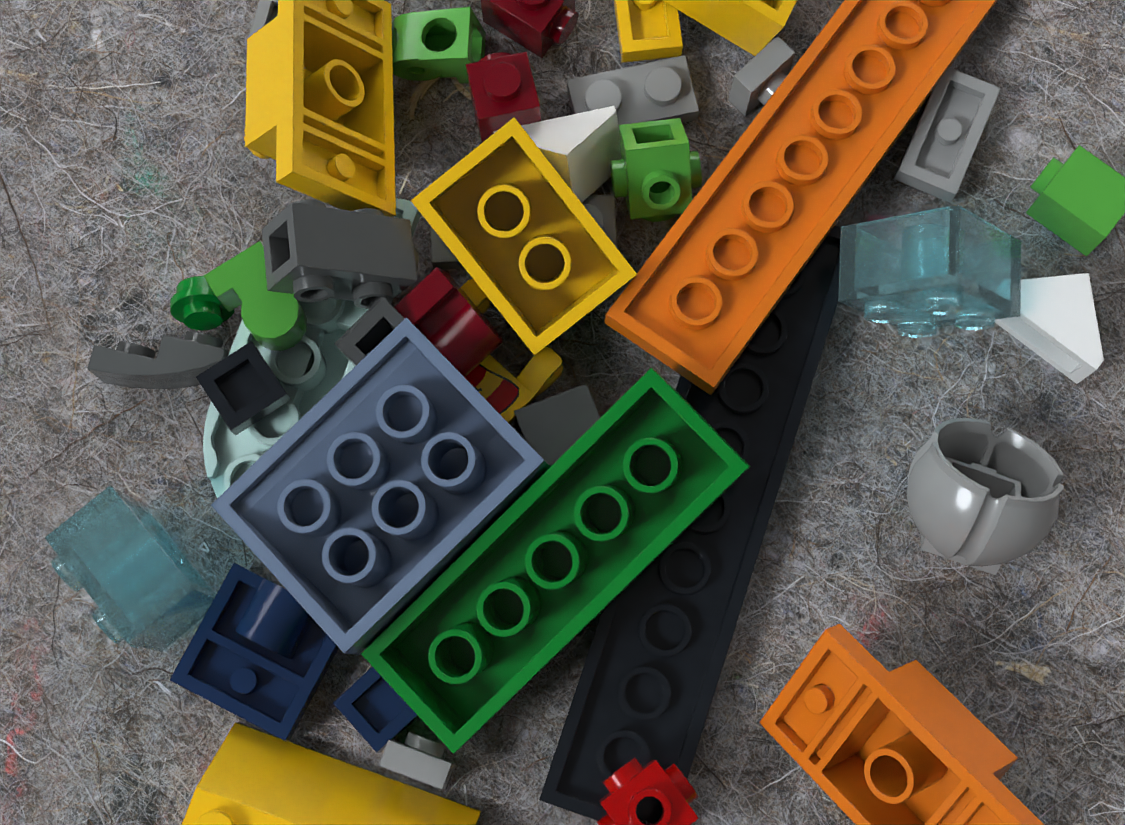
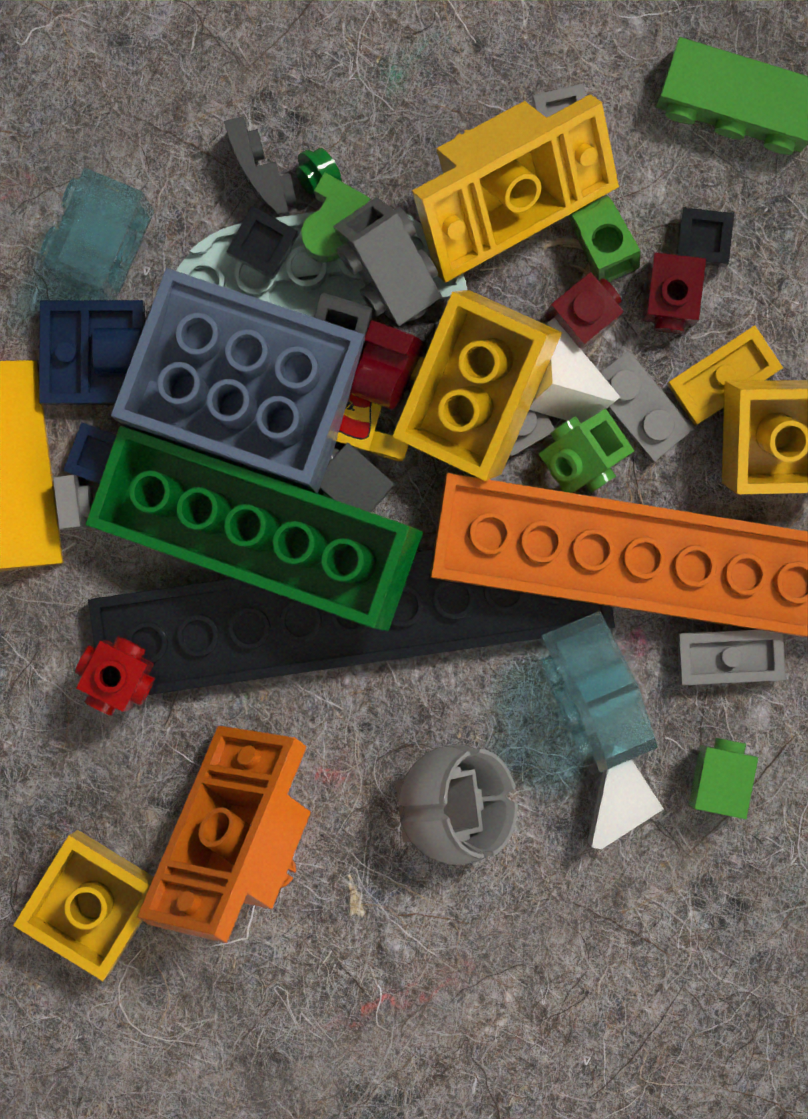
camera: 65 degrees right, 10 degrees up
light grey plate [728,36,795,116] -> none

